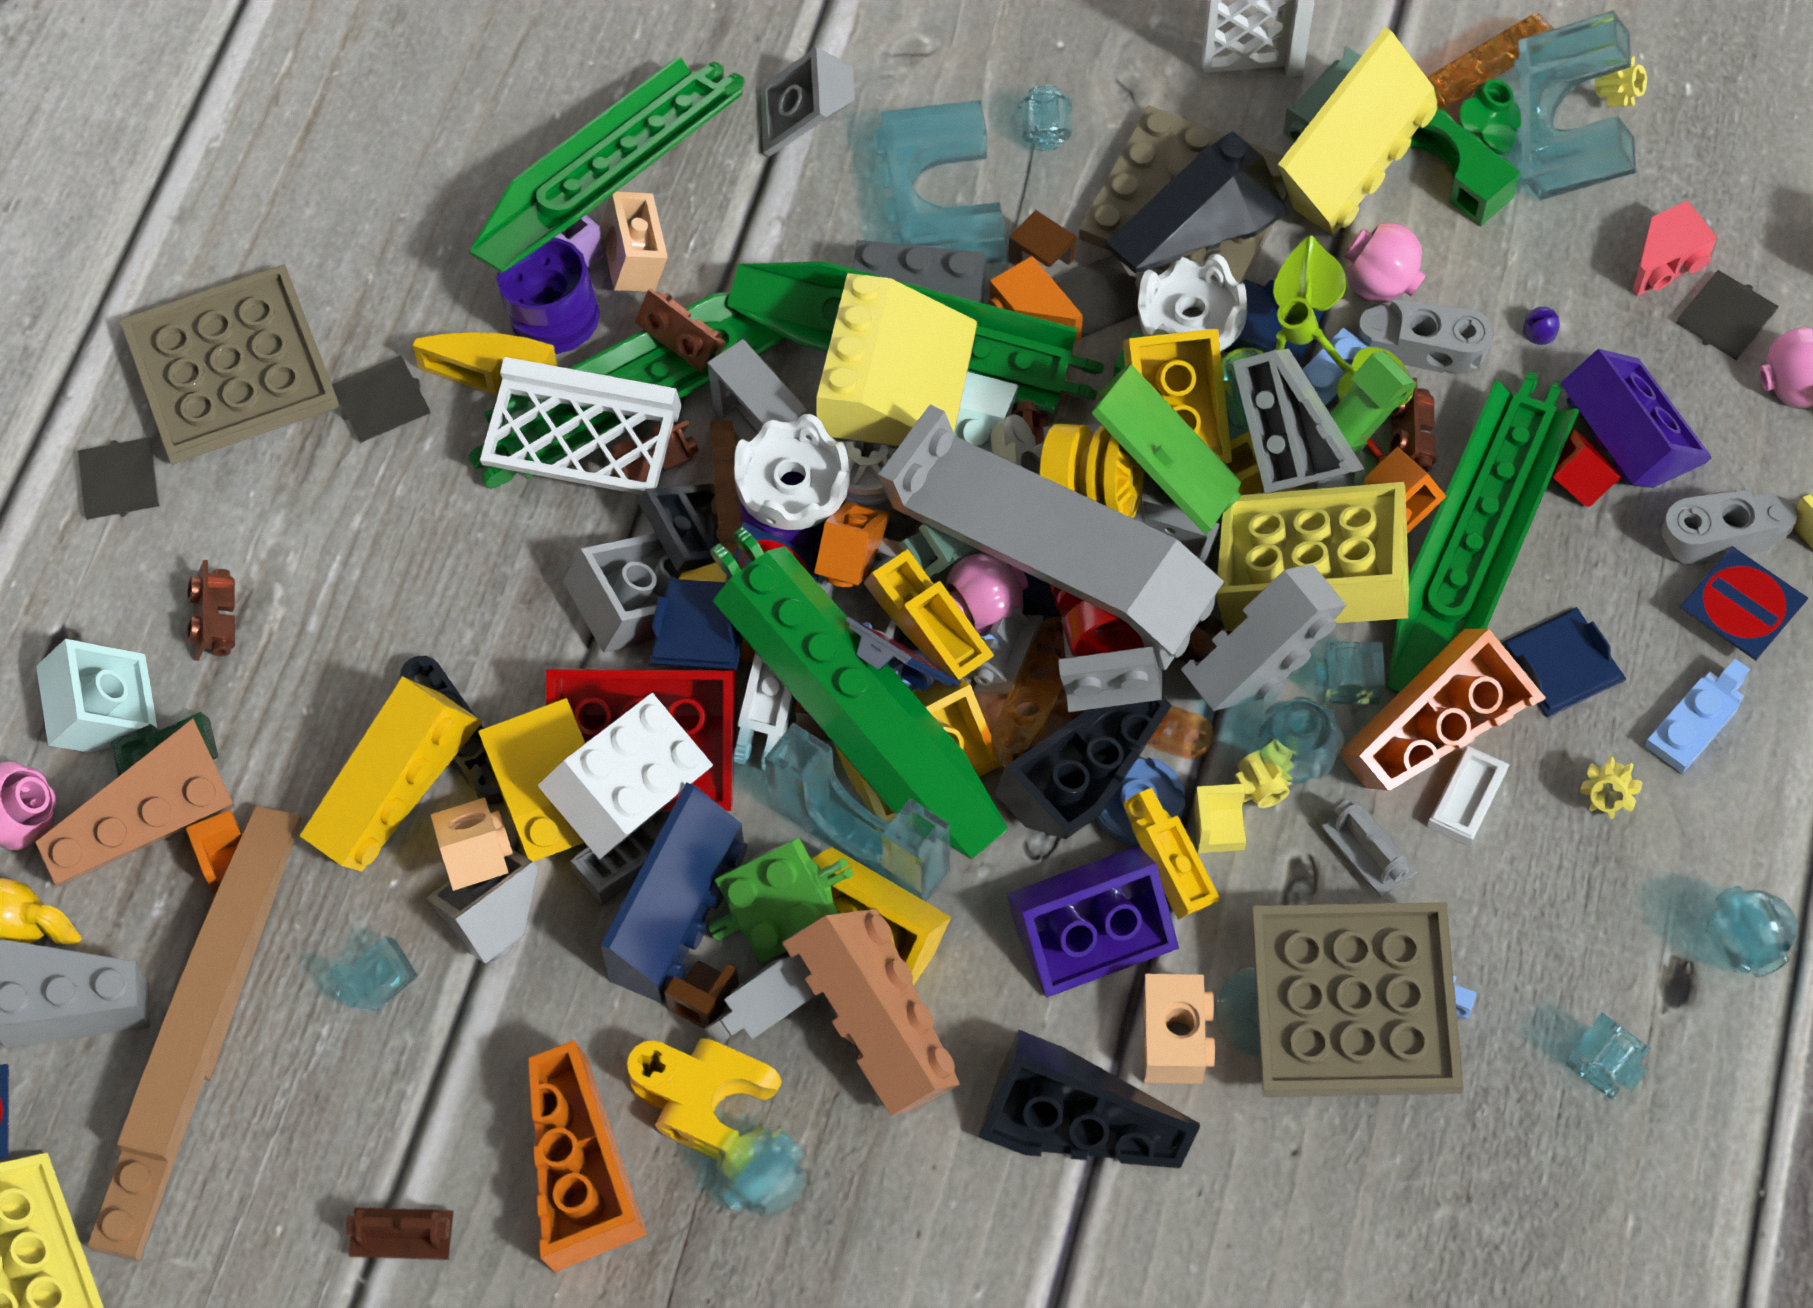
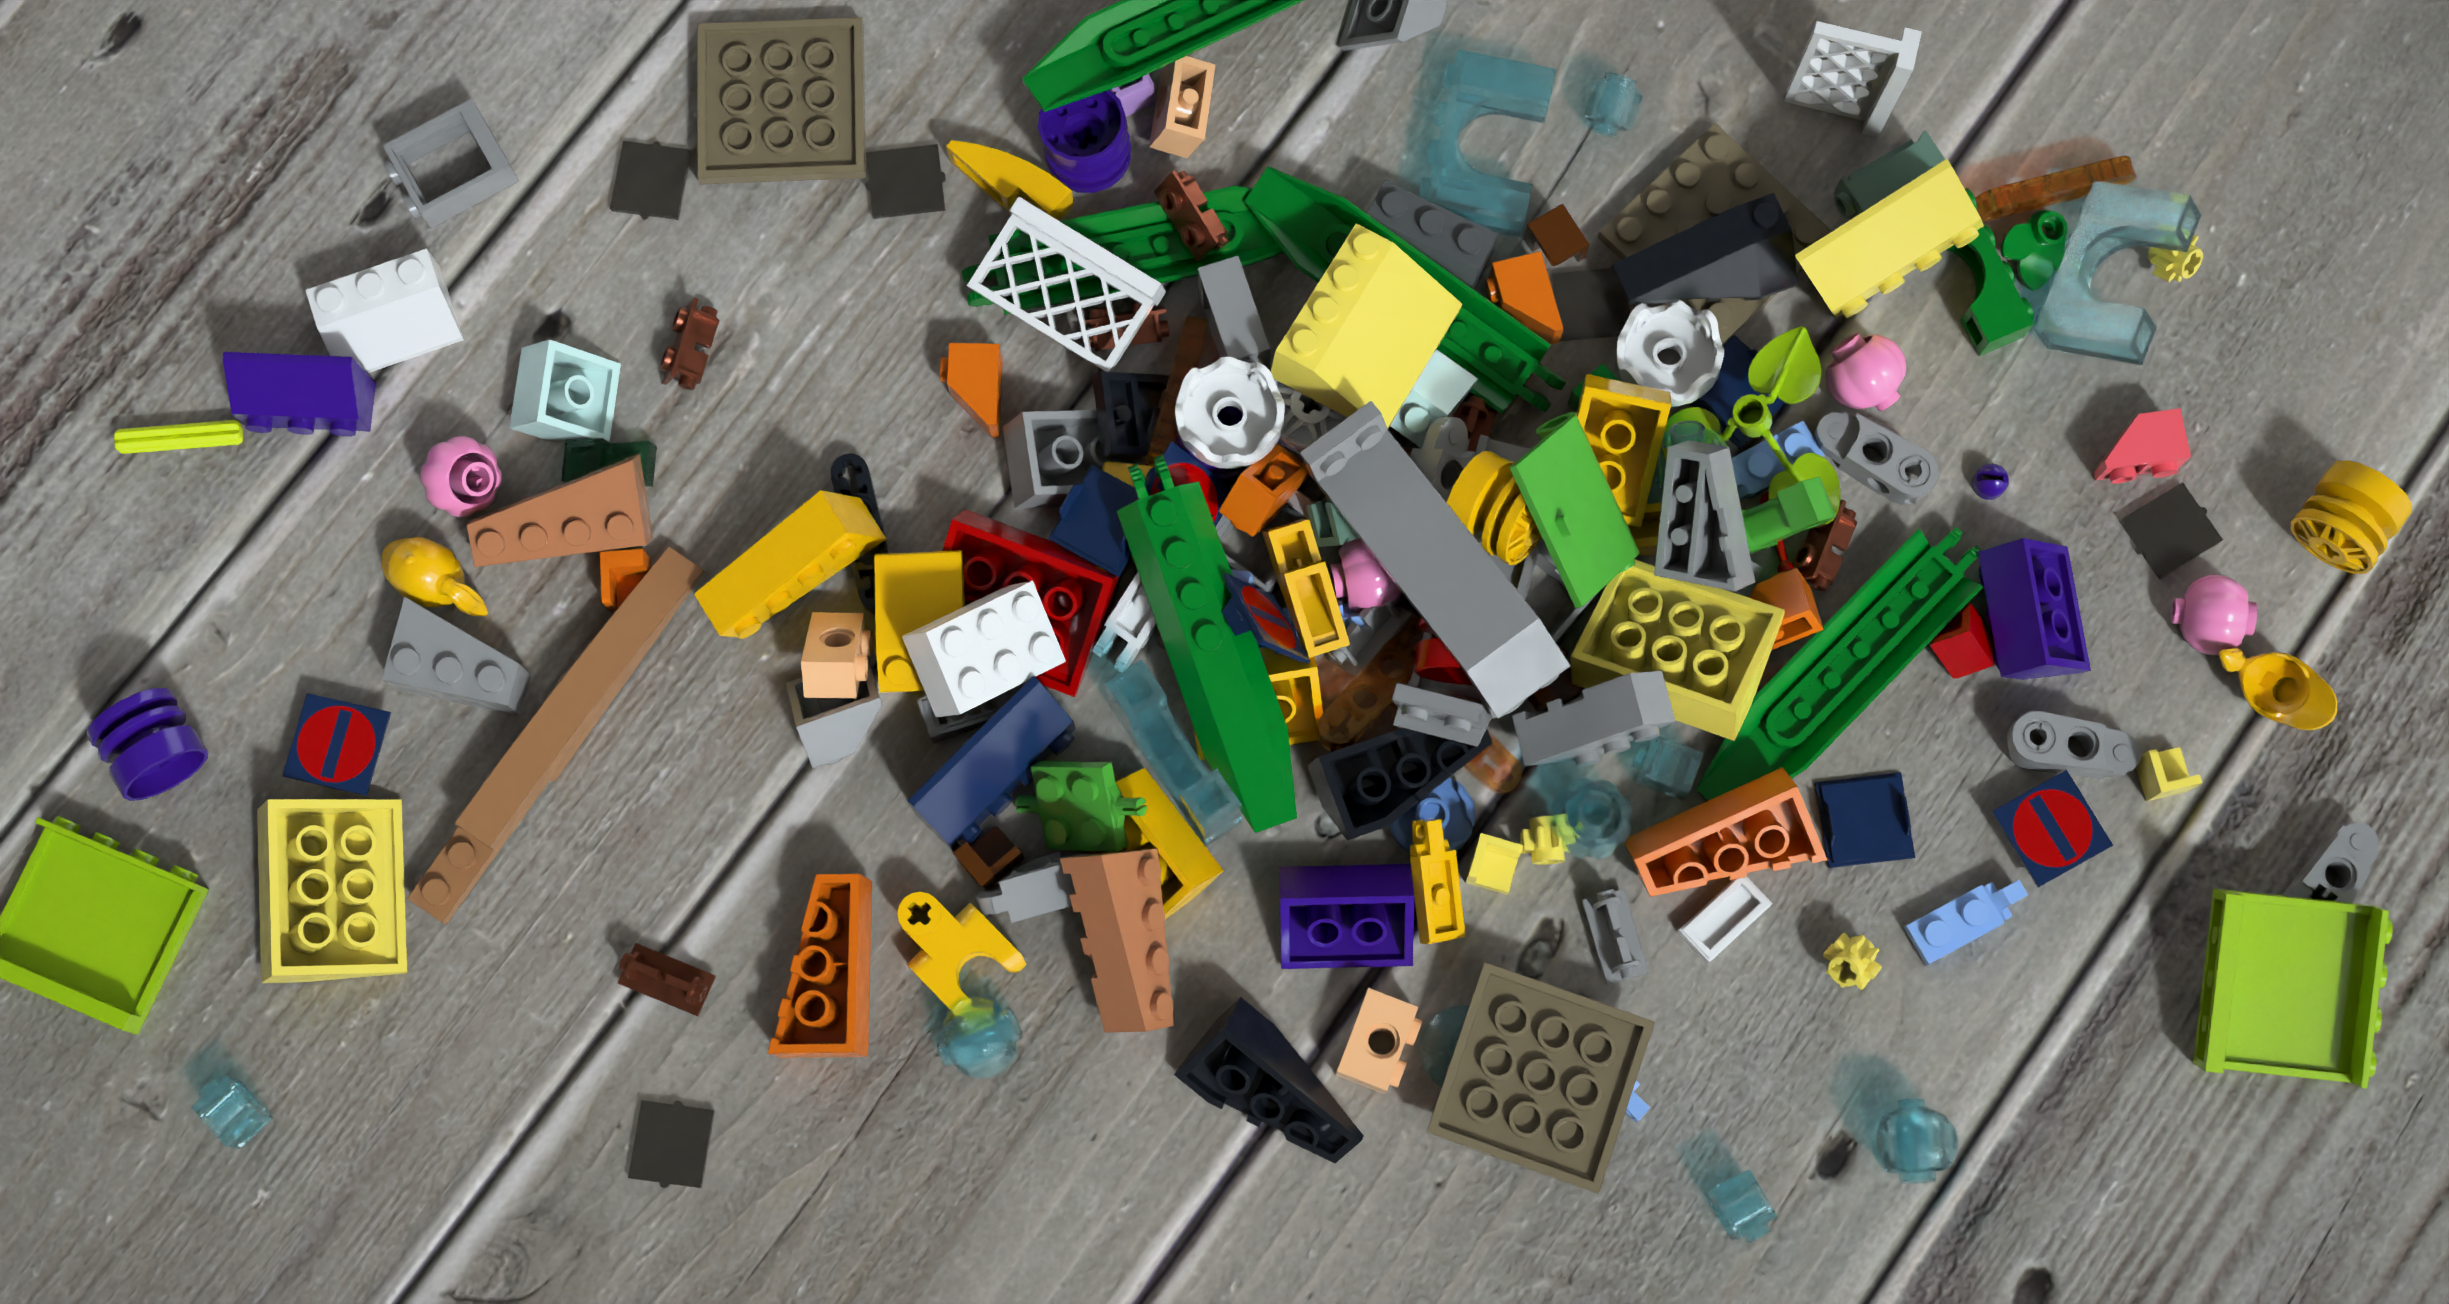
camera: 20 degrees right, 15 degrees up
clear light blue bracket [329,936,418,1012] -> none
none -> orange slope [940,343,1003,438]

